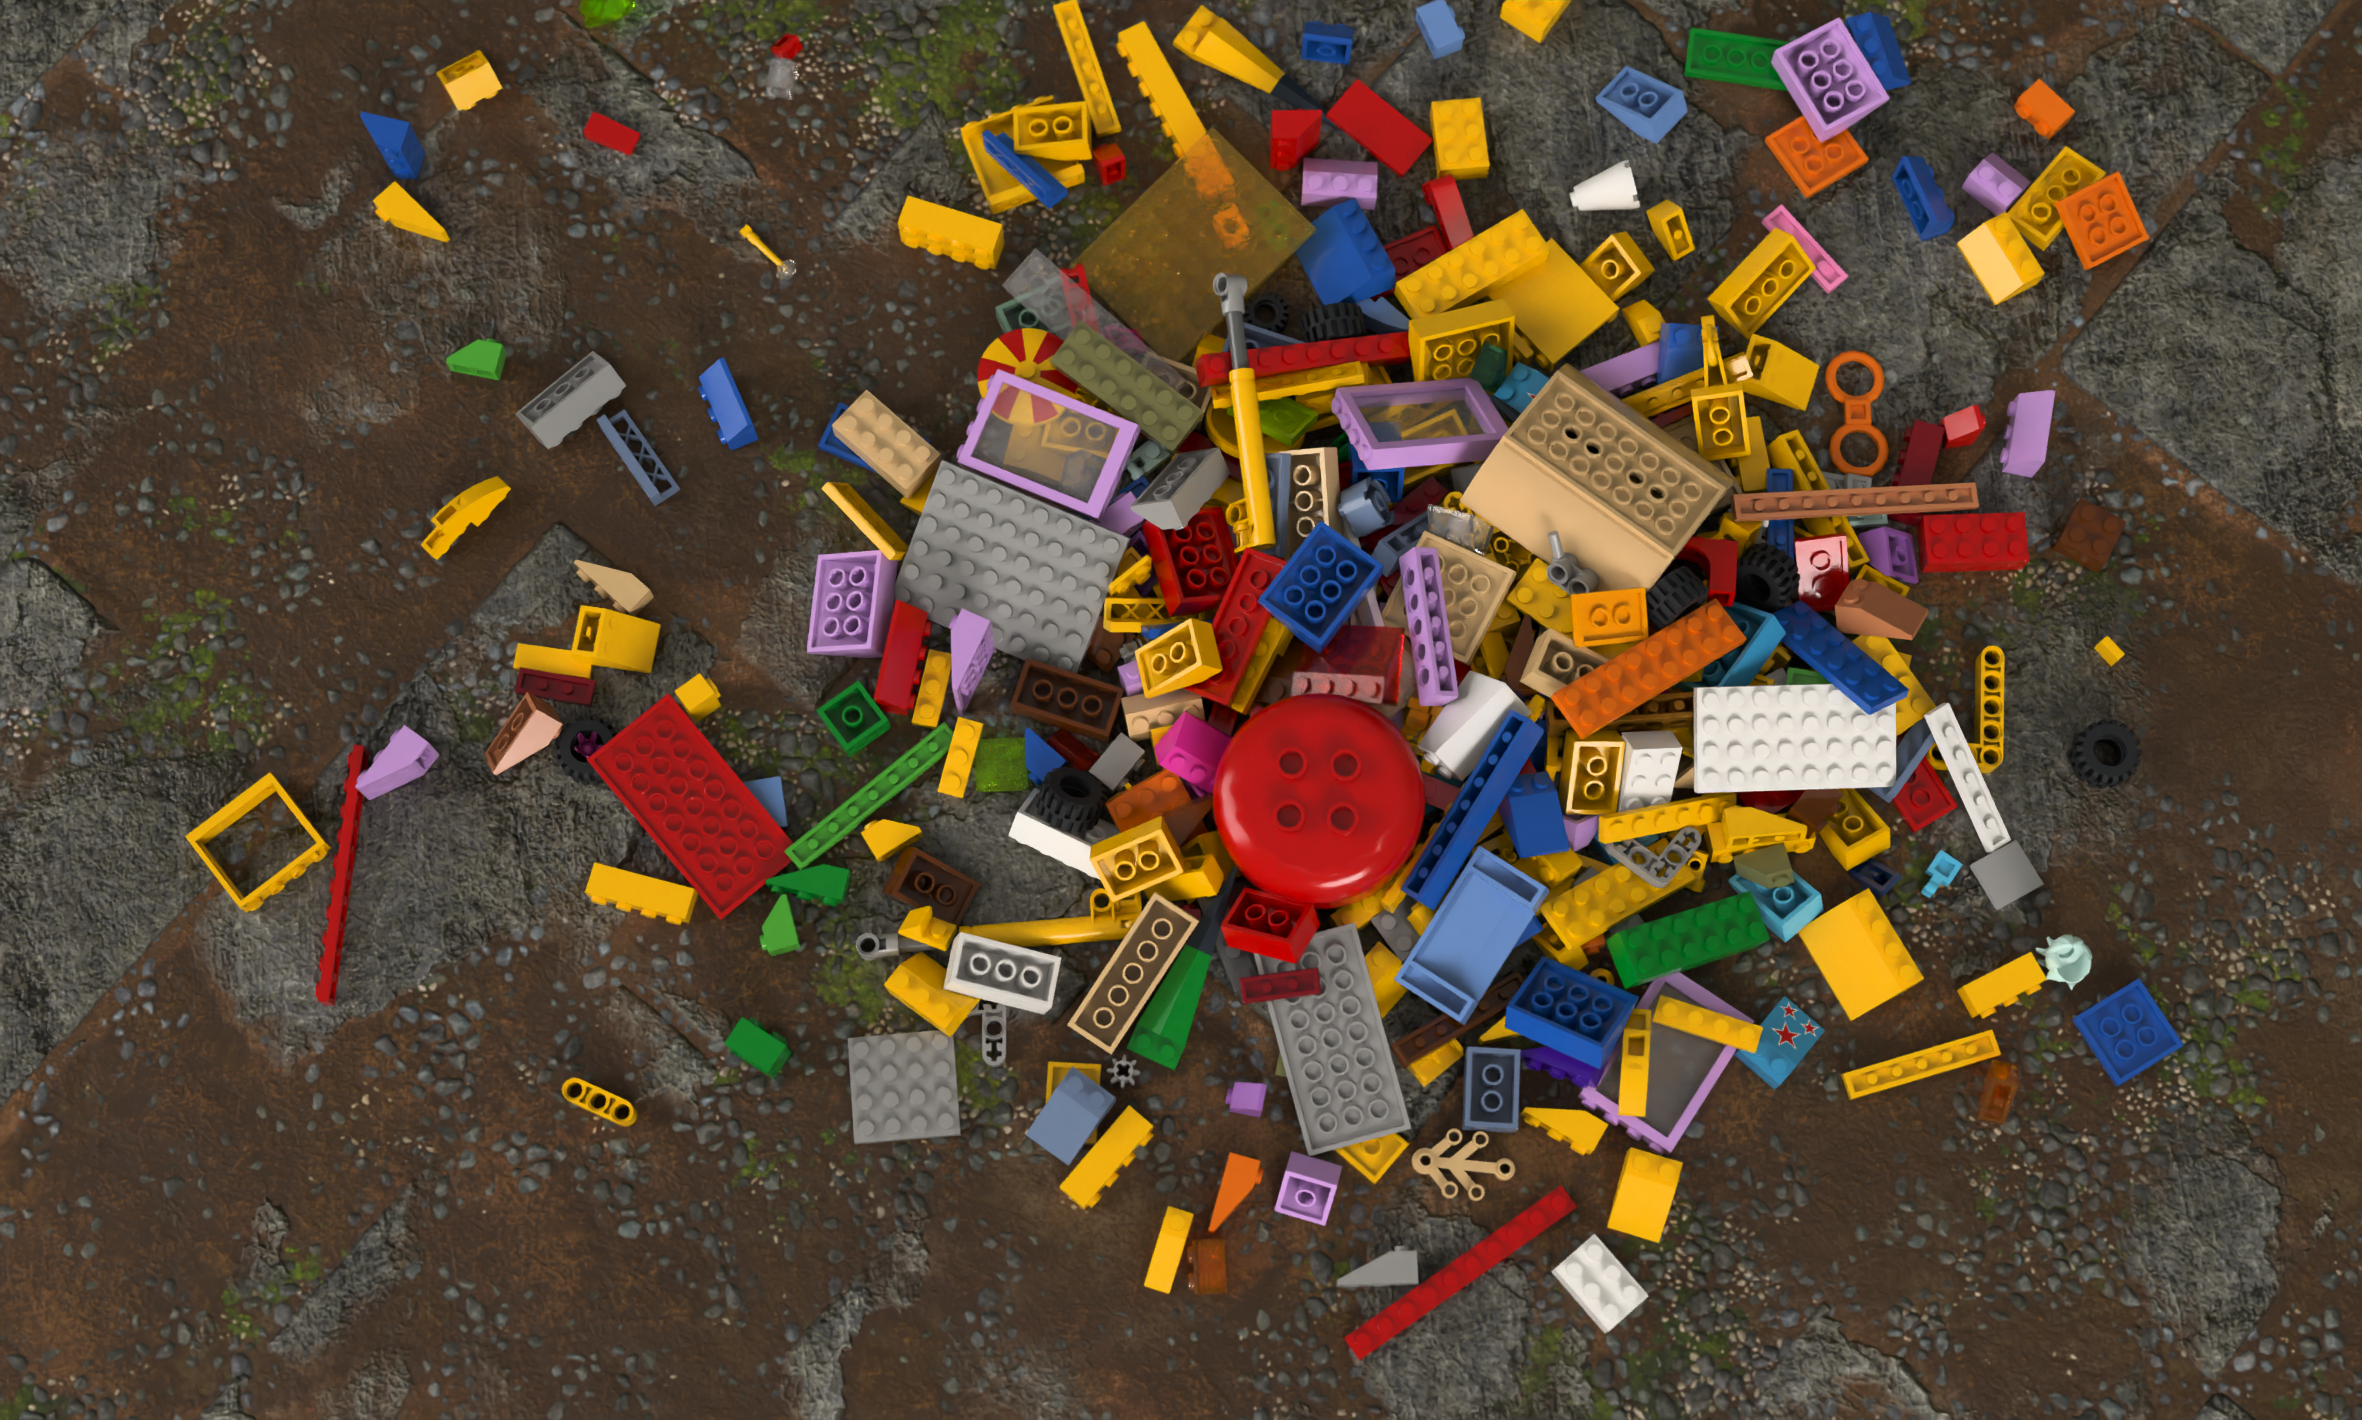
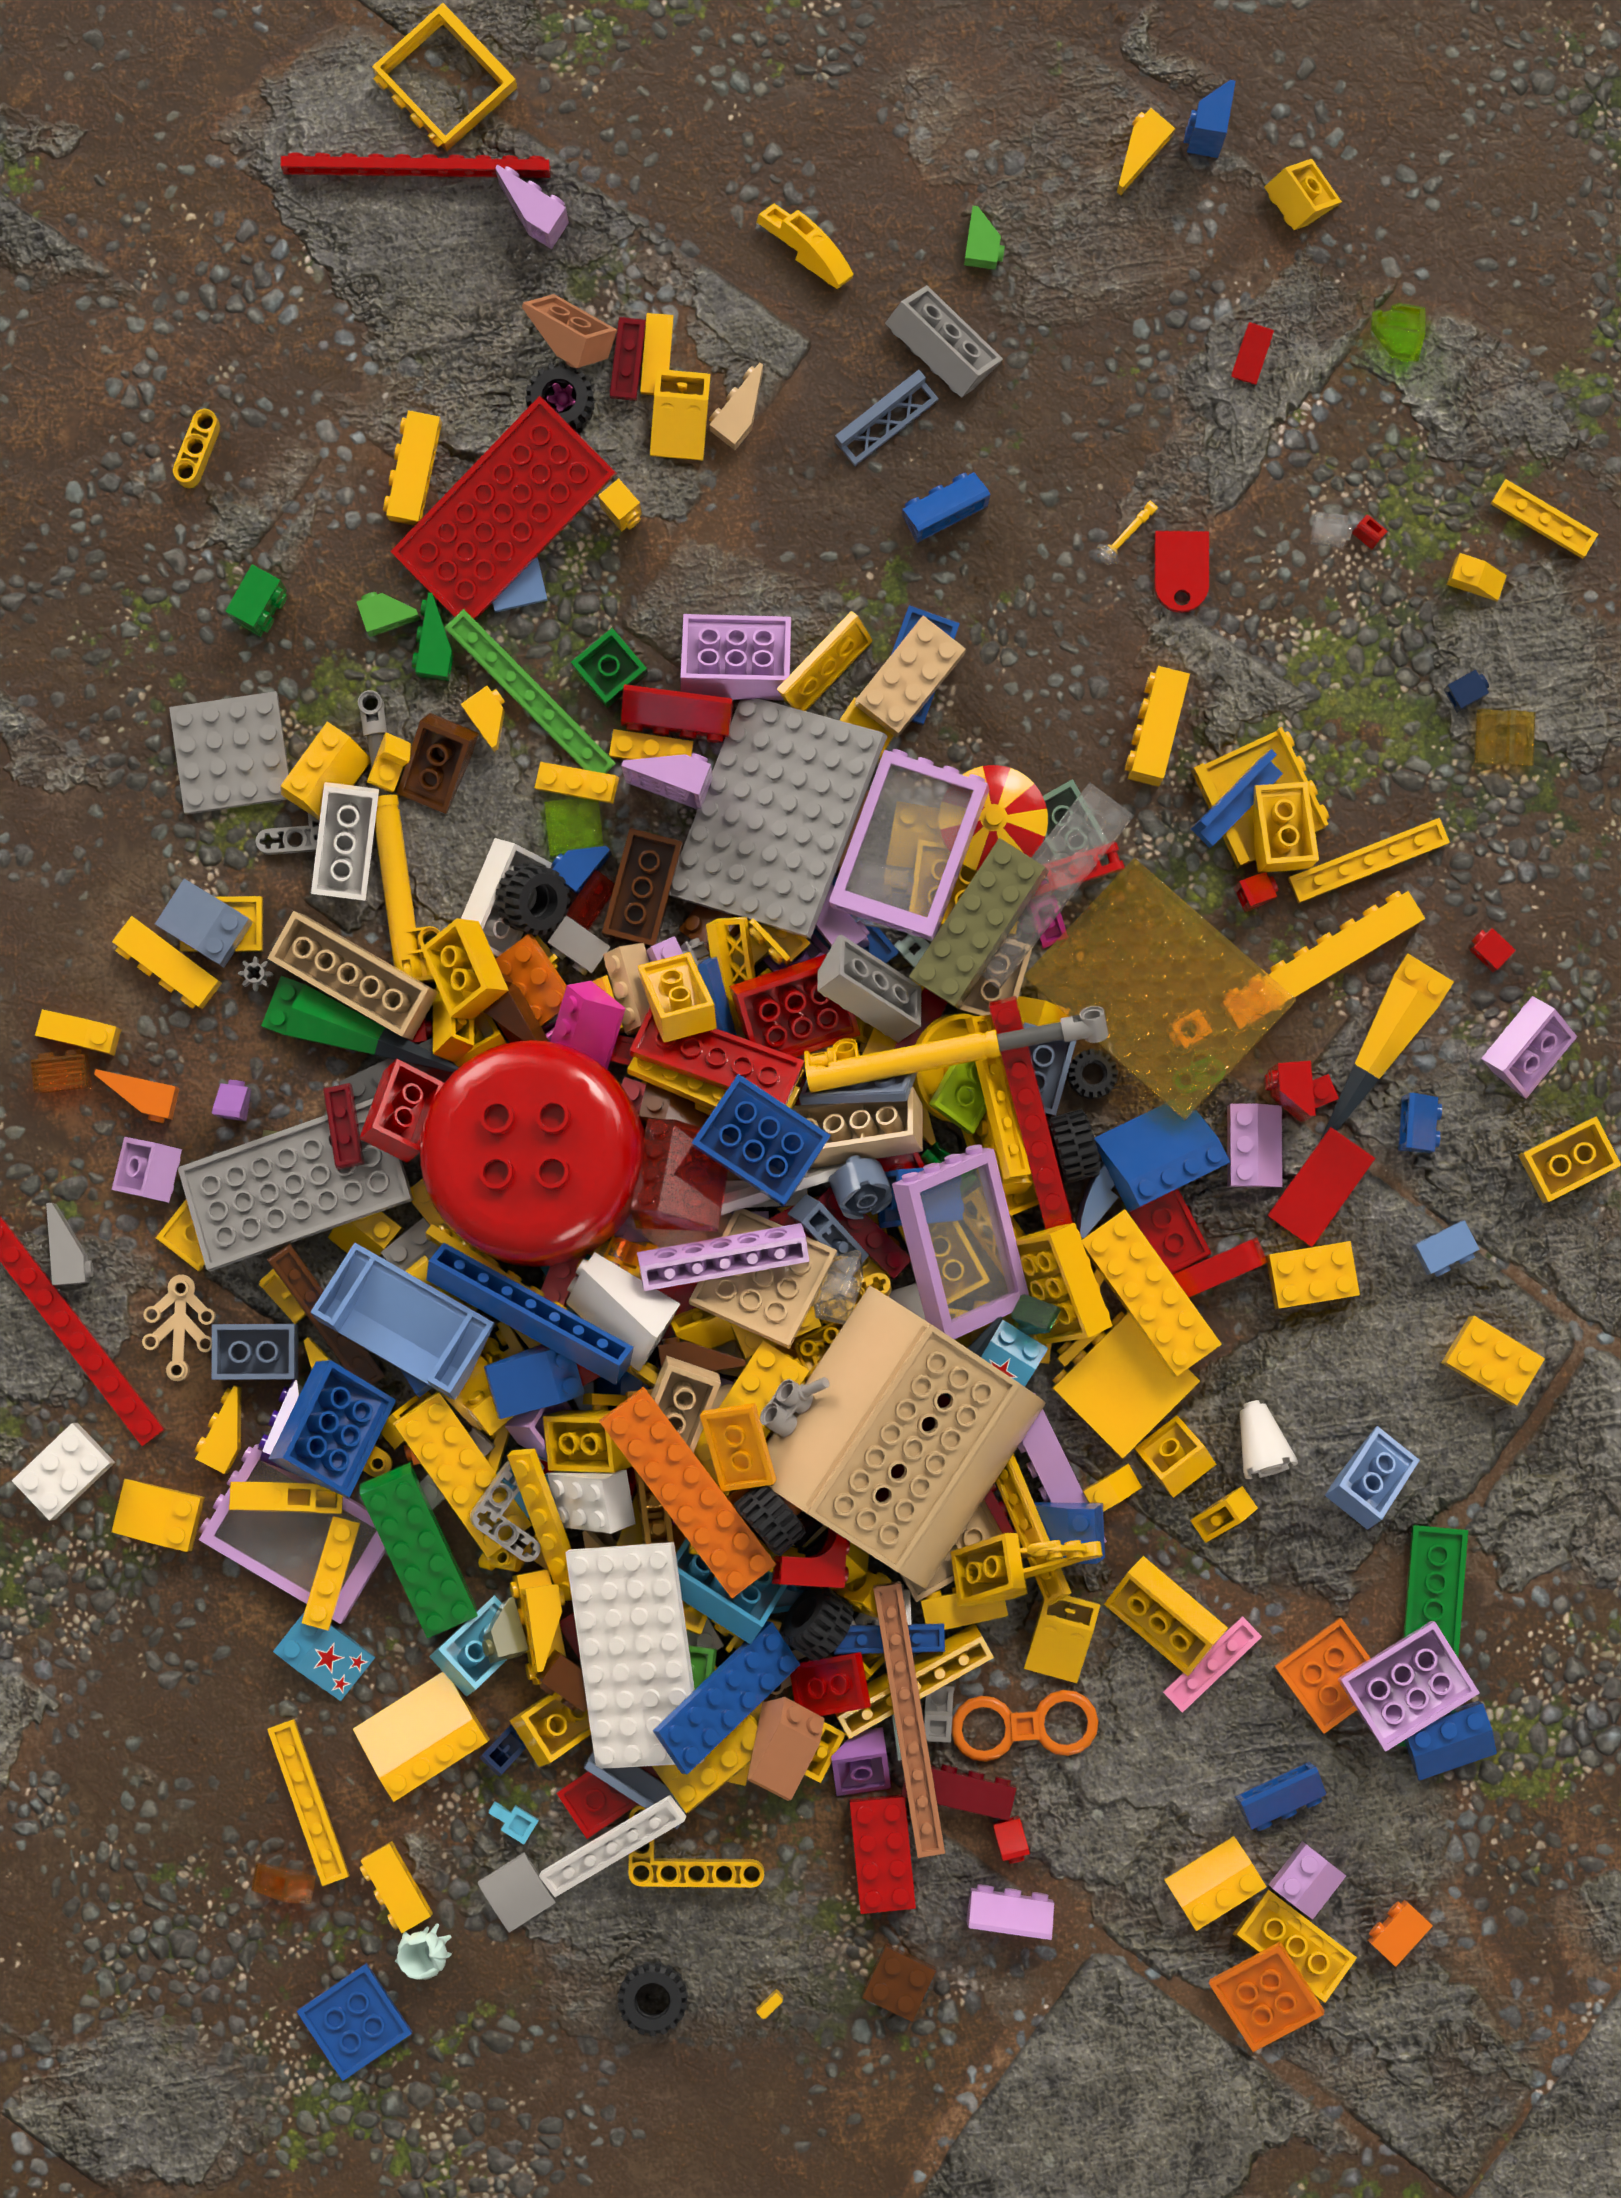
camera: 85 degrees right, 10 degrees up
none -> red tile [1154,531,1209,613]

